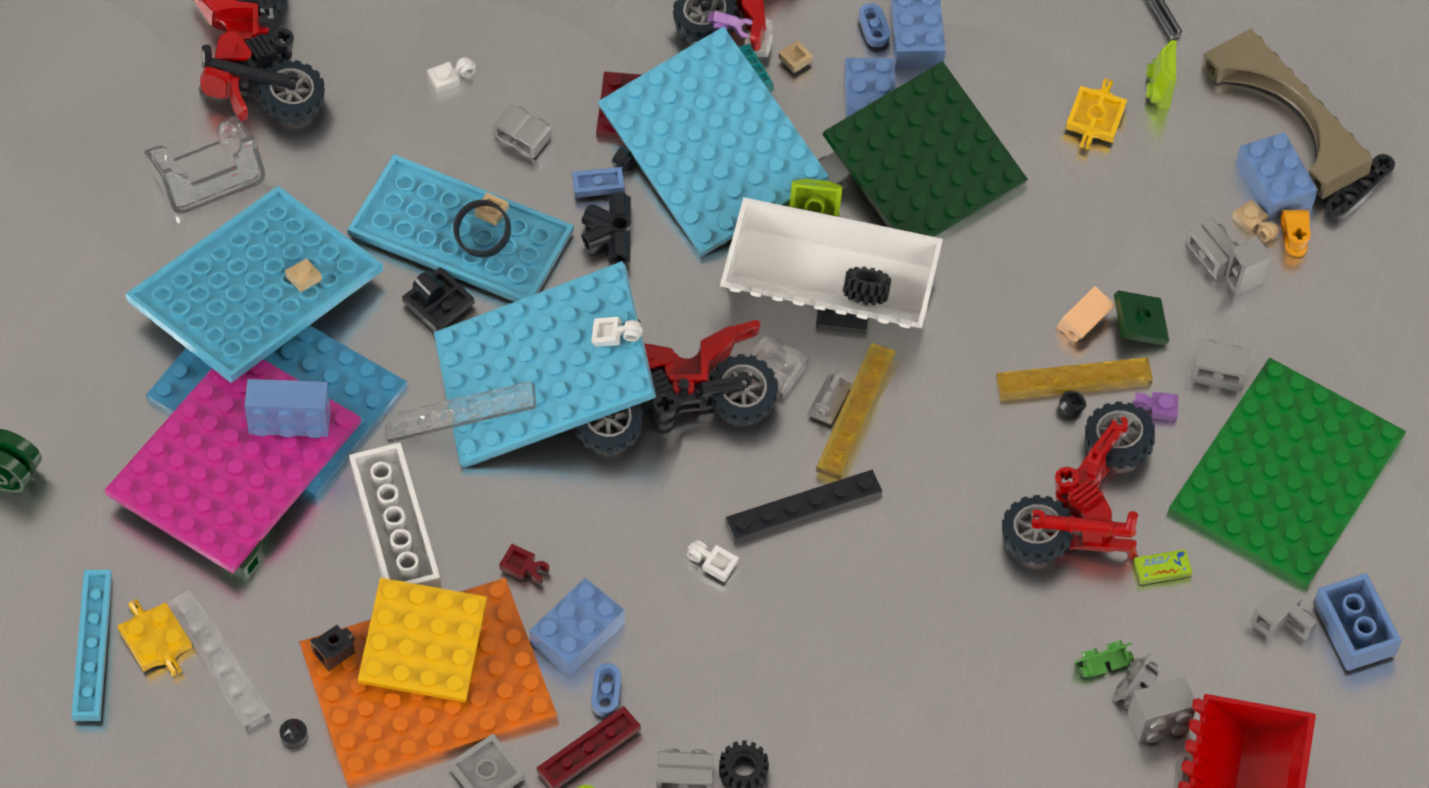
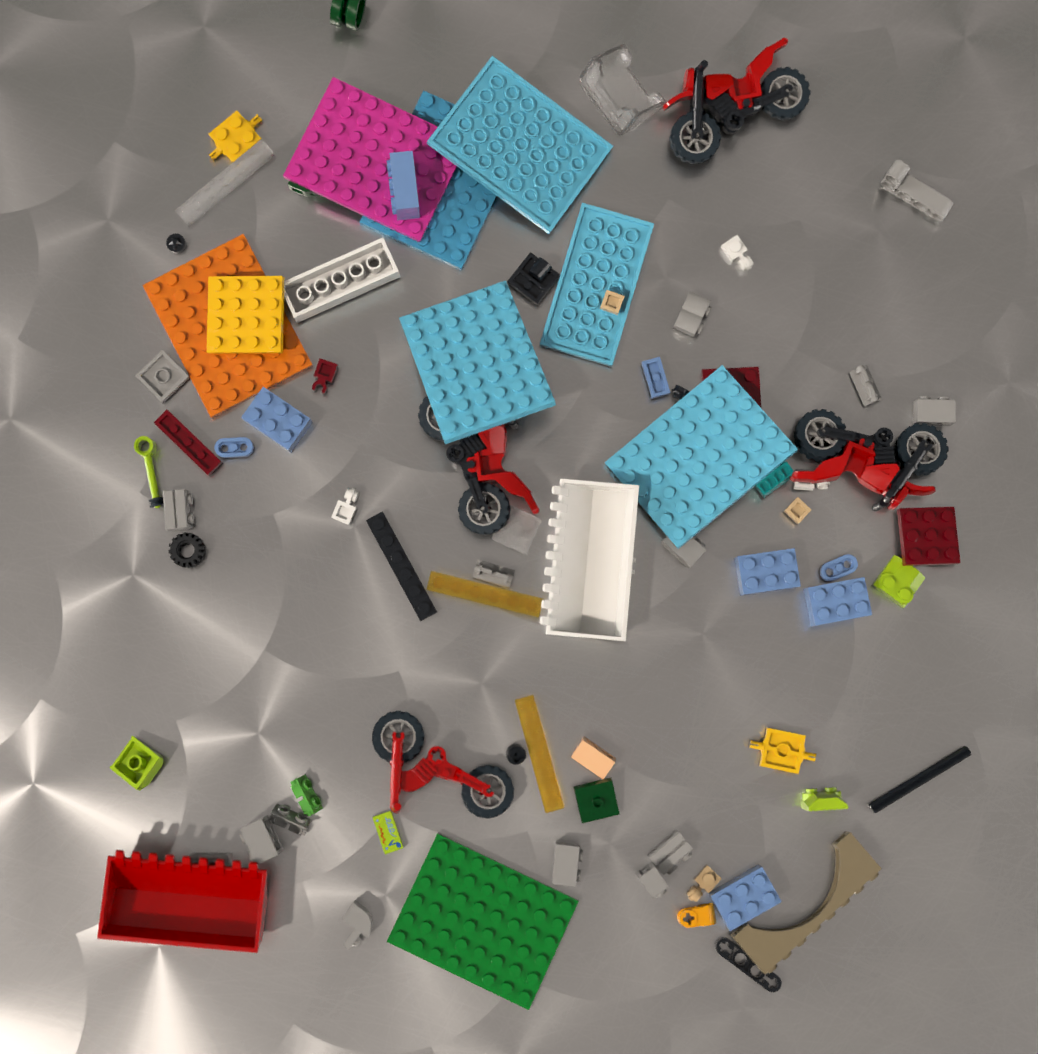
camera: 80 degrees right, 25 degrees up
medium azure plate [71,570,112,721] -> none
tan plate [285,258,322,292] -> none
black brick [310,625,355,671] -> none
clear plate [384,381,536,443] -> none
black tyre [453,200,511,258] -> none
black piece [581,192,631,264] -> none
white plate [591,317,643,347] -> none
medium lavender plate [707,11,753,38] -> none
lime slope [789,178,843,217] -> none
dark green plate [822,61,1028,237] -> none
black tyre [843,266,891,305] -> none
medium lavender plate [1133,392,1178,422] -> none
medium blue brick [1313,573,1402,671] -> none

